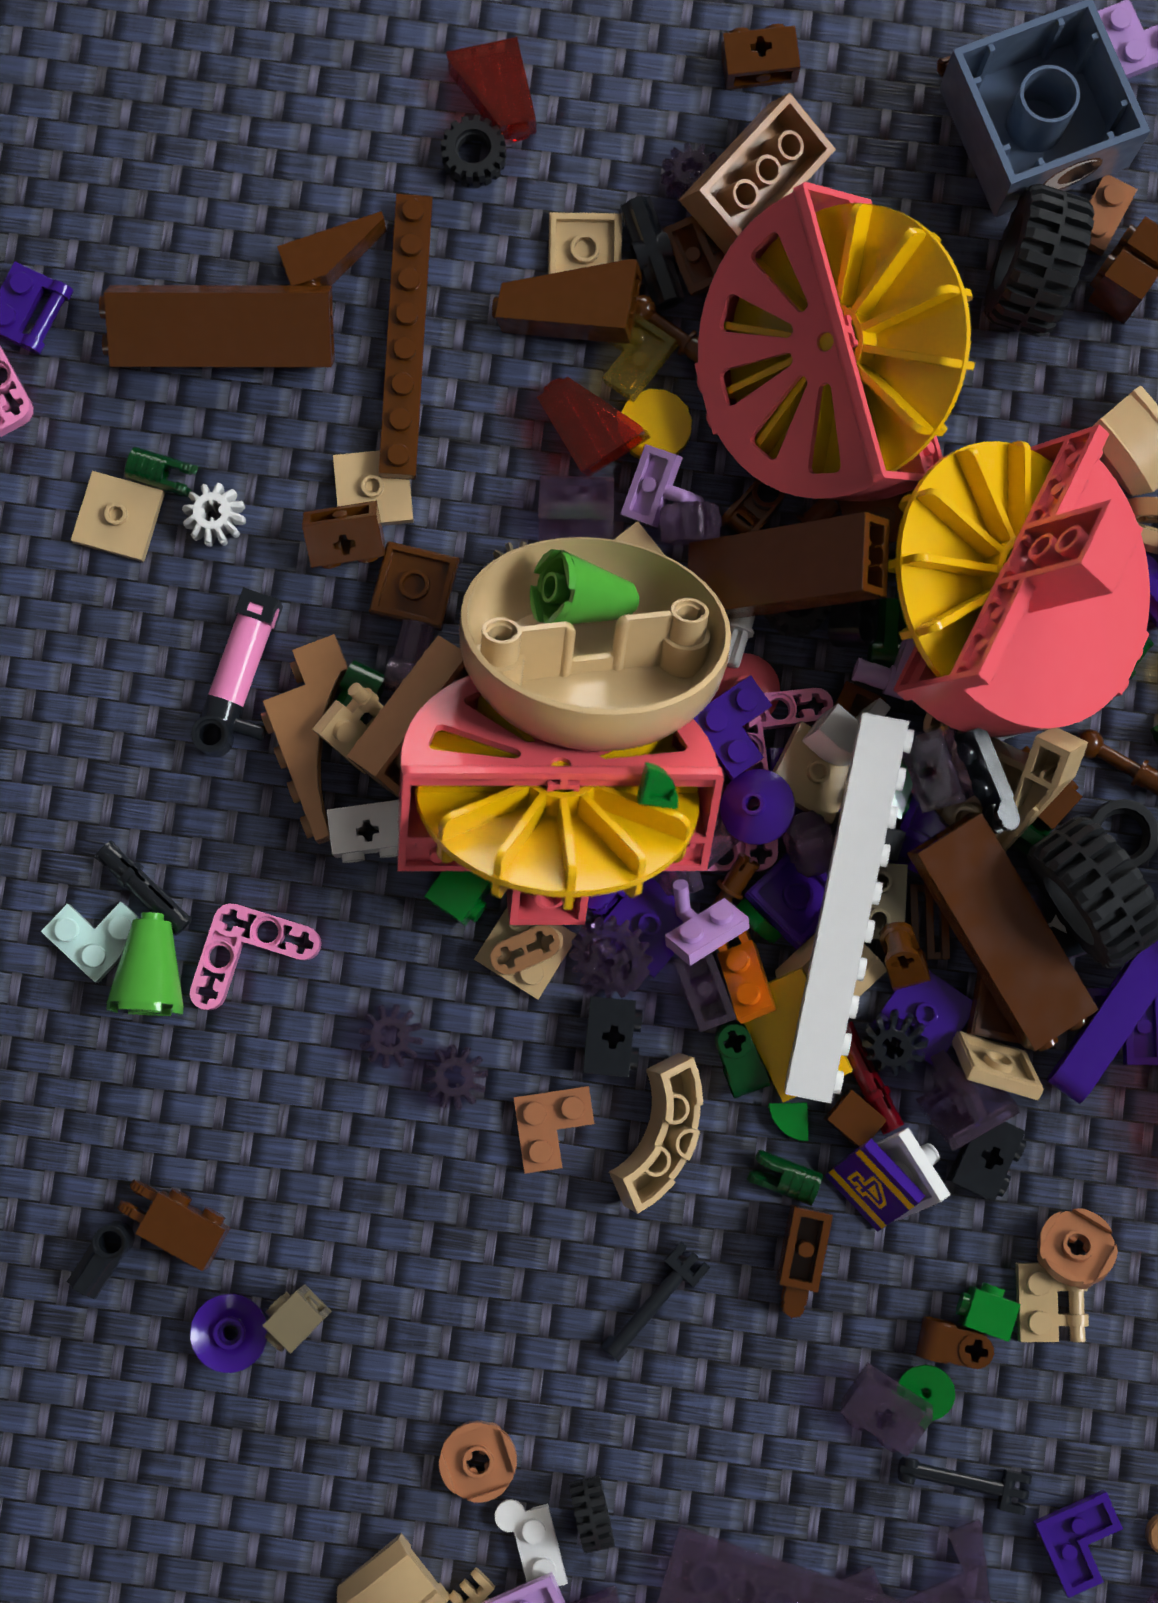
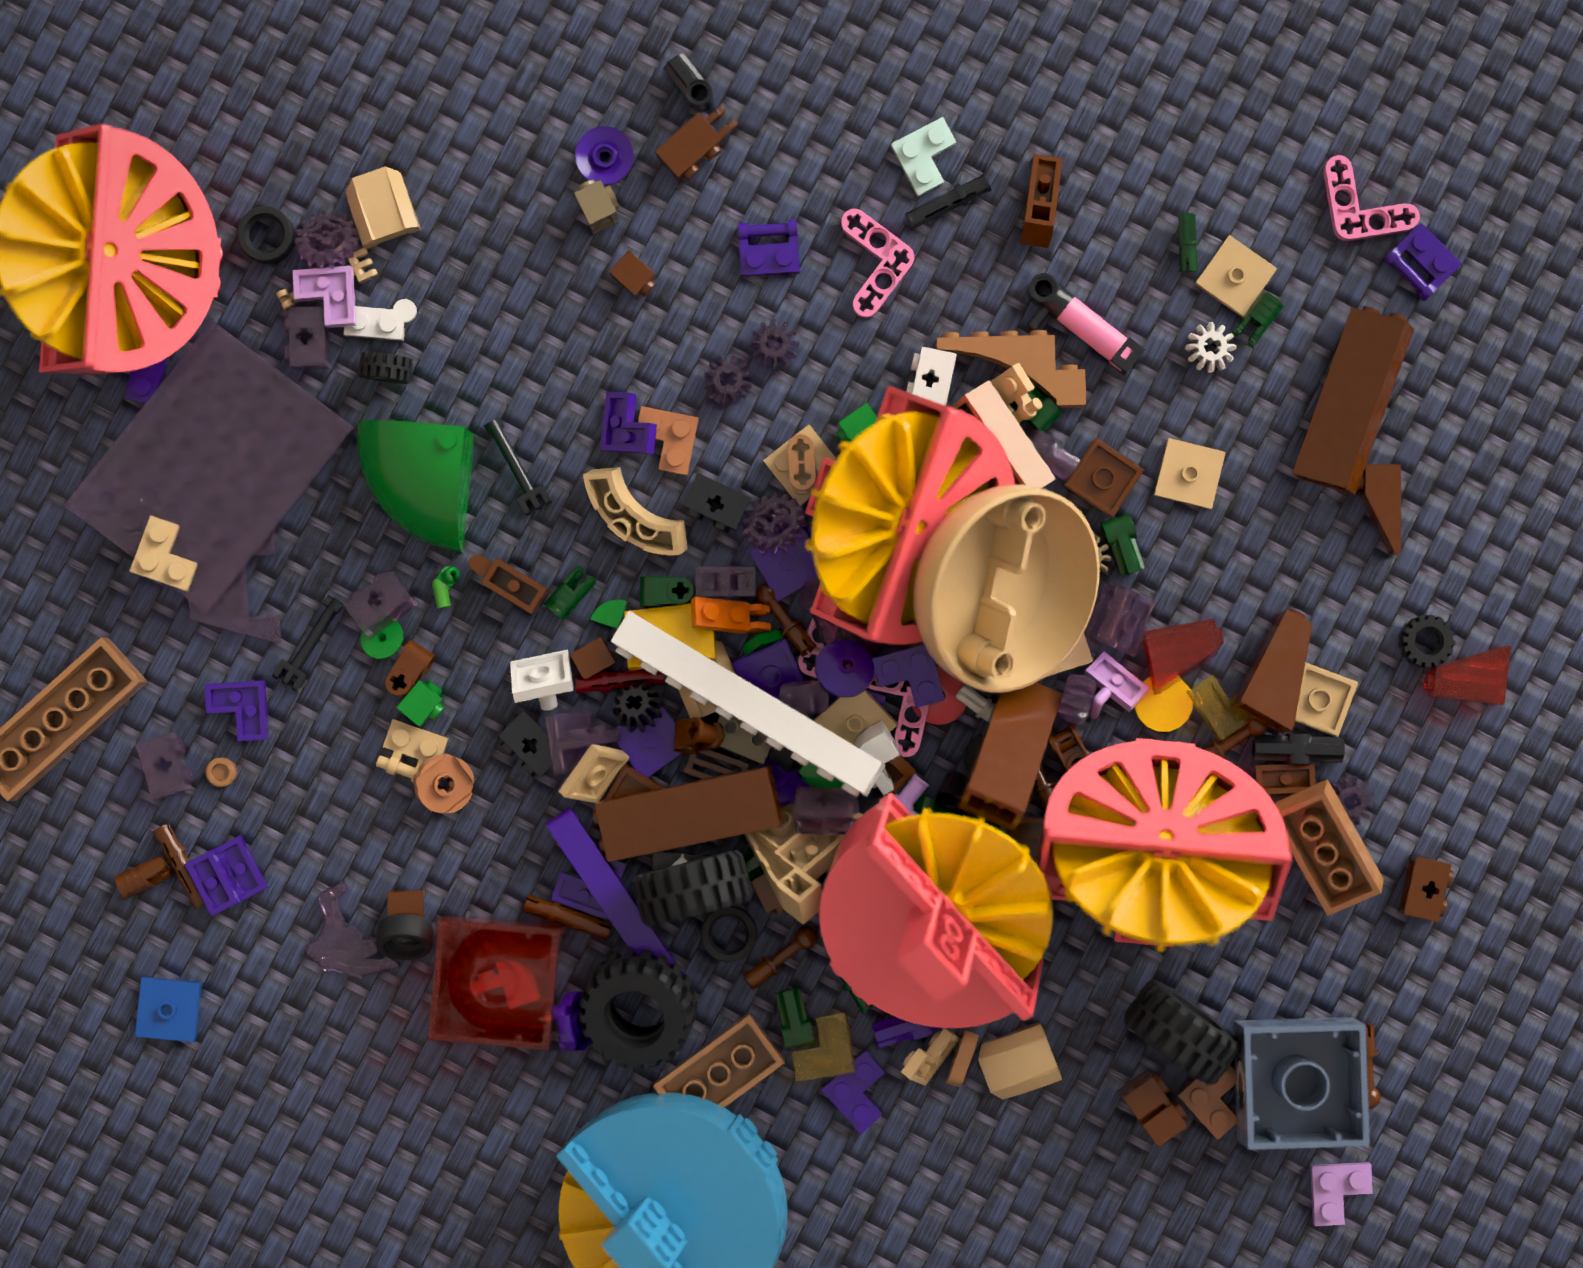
camera: 110 degrees right, 5 degrees up
bright green cone [106,912,184,1016] -> none
reddish brown brick [302,500,385,569] -> none
reddish brown plate [379,194,433,480] -> none
nougat plate [439,1420,517,1503] -> none
bright green cone [530,549,639,624] -> none
green tile [636,762,678,809] -> none
lavender plate [665,879,750,966] -> none
dark purple tile [825,1139,925,1232] -> none
black hinge [953,728,1021,834] -> none
none -> green brick [356,420,475,553]
none -> arm [432,566,460,609]
none -> dark purple plate [600,392,657,454]
none -> reddish brown brick [609,250,656,299]
none -> dark purple plate [738,219,800,277]
none -> reddish brown slope [1020,154,1063,248]
none -> dark green piece [1100,514,1145,576]
none -> dark green axle [1176,213,1200,272]

